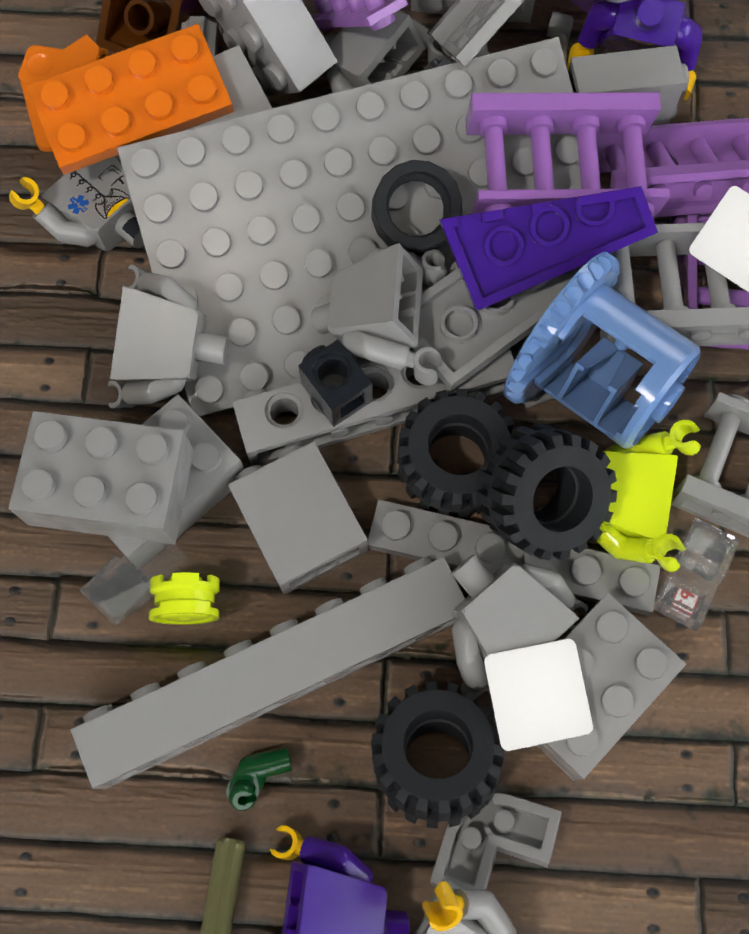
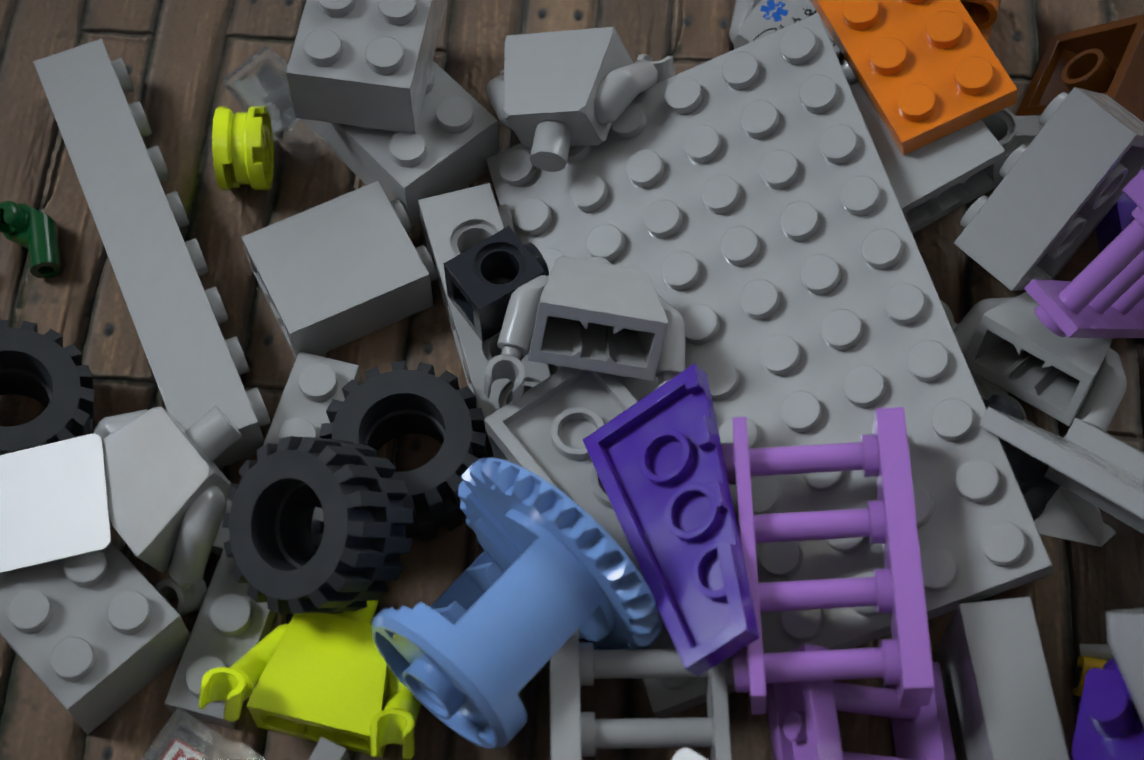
camera: 90 degrees right, 10 degrees down
black tyre [371,160,462,256] -> none

